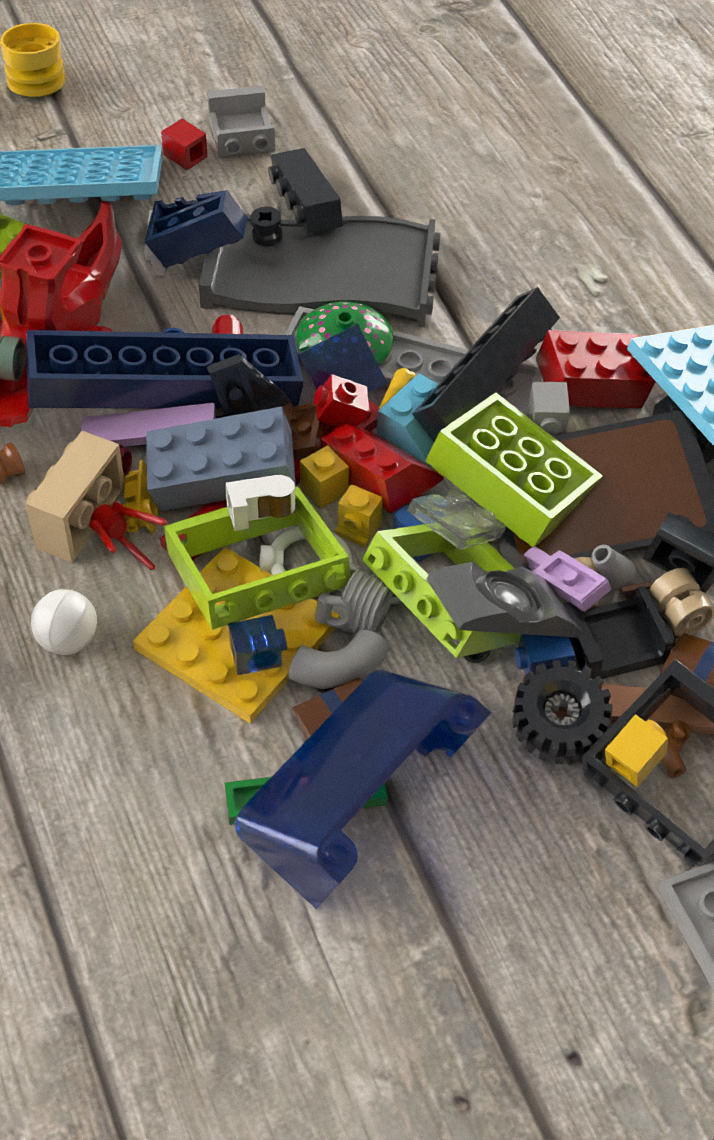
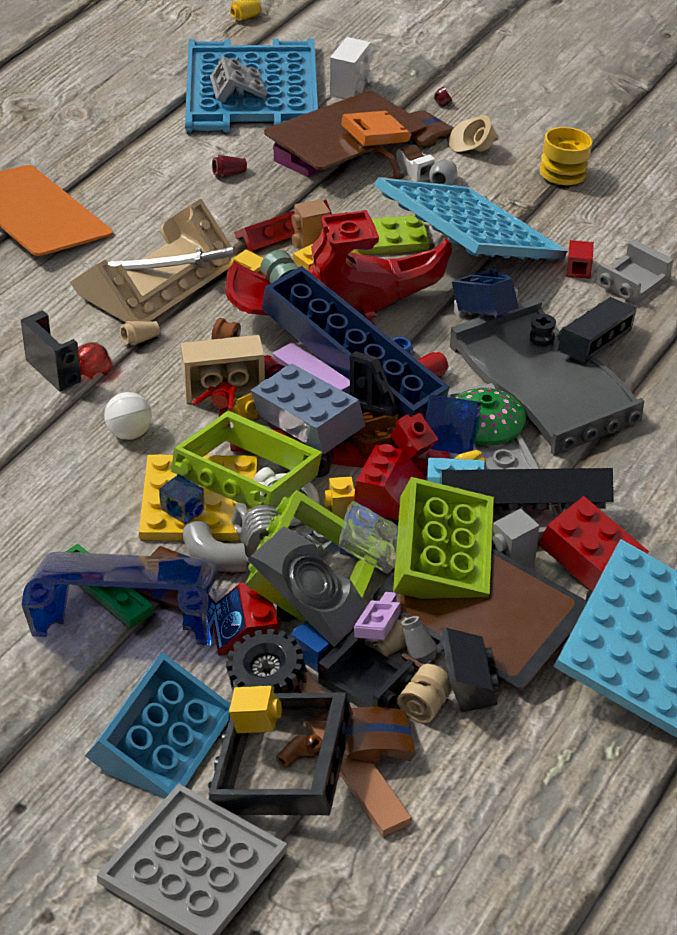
camera: 55 degrees right, 10 degrees down
white leg [226,475,295,531] -> none
yellow brick [300,446,349,509] -> none
none -> dark azure slope [85,652,231,798]
none -> slope [210,583,278,656]

